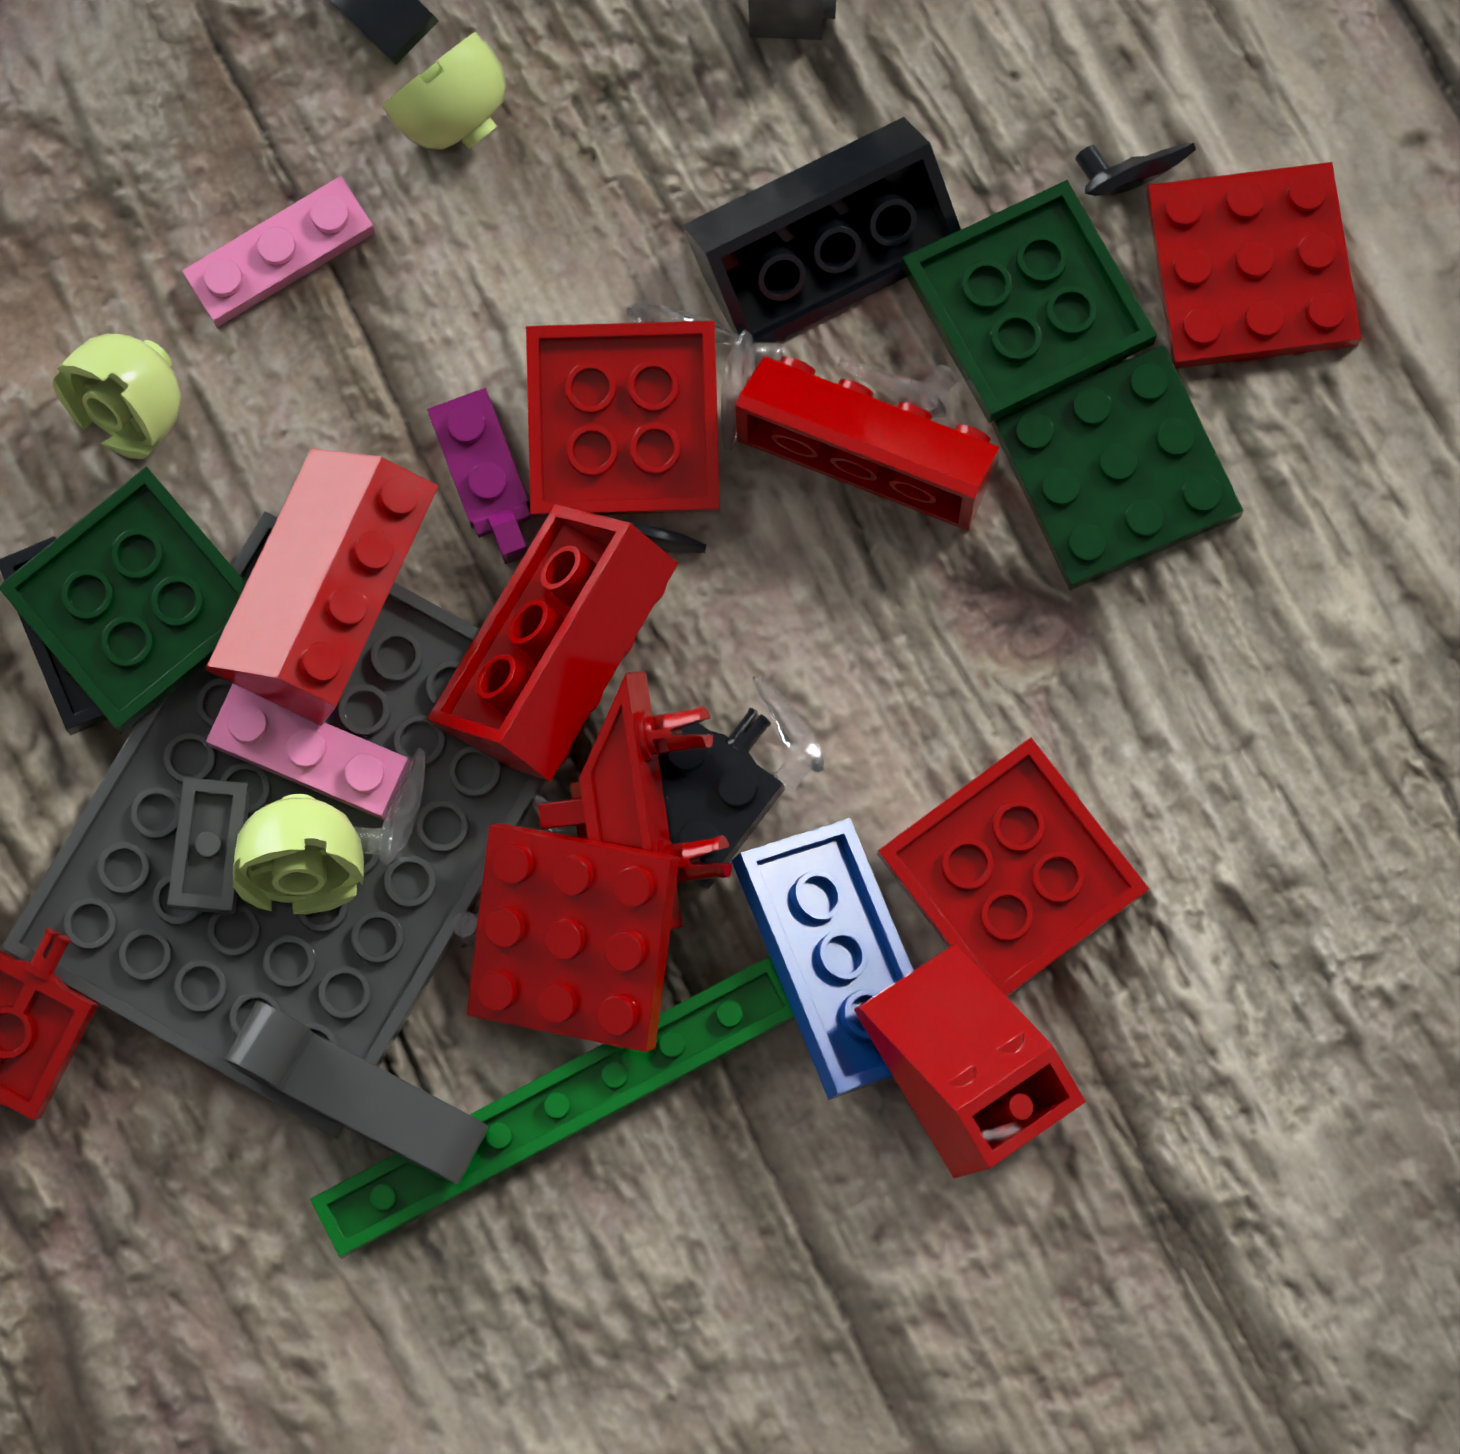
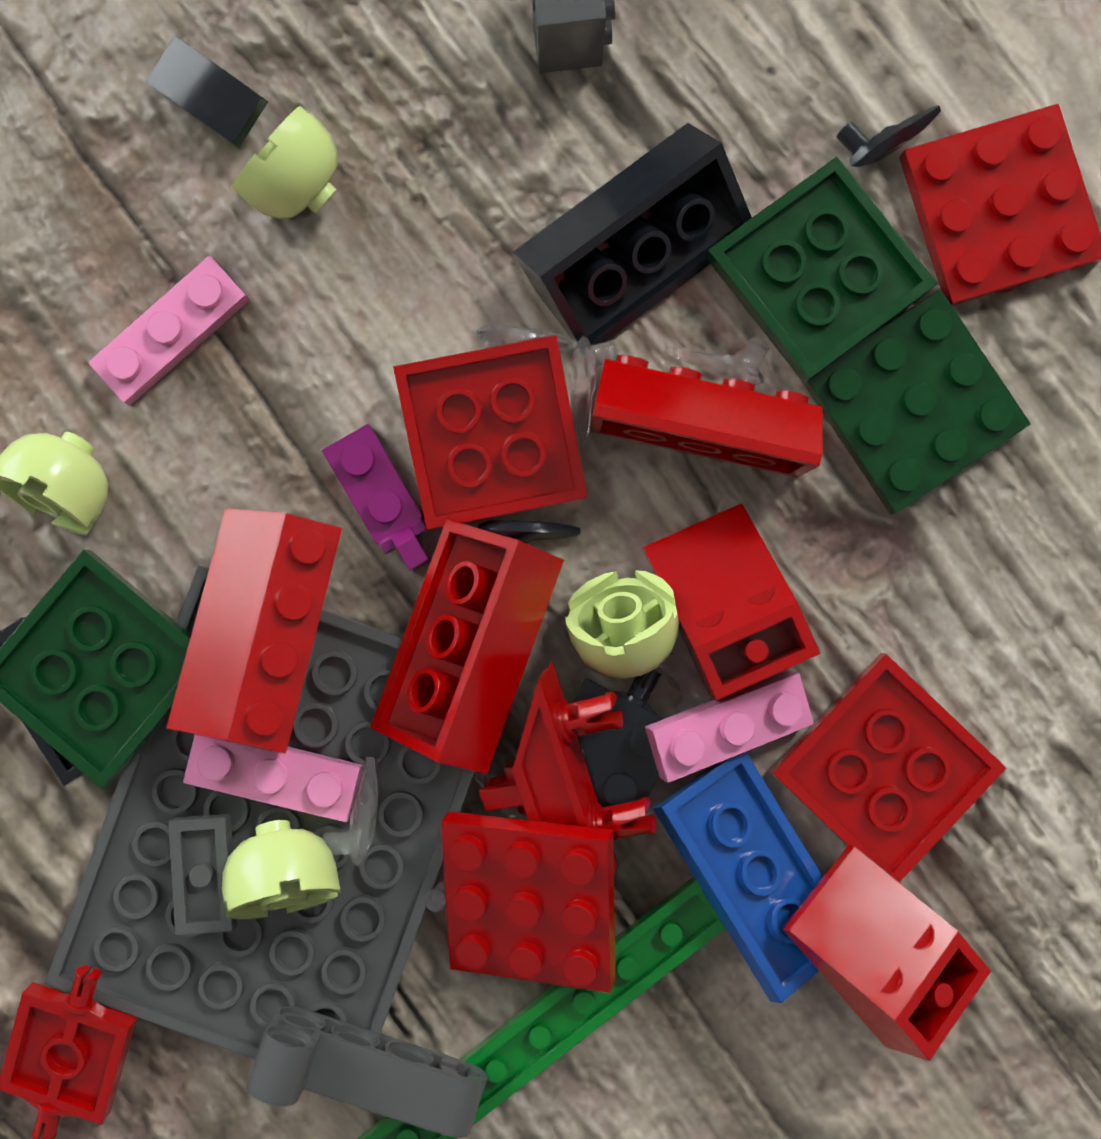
camera: 15 degrees left, 10 degrees up
none -> yellowish green cylinder [565,570,679,679]
none -> red slope [642,503,821,700]
none -> bright pink plate [645,670,814,783]

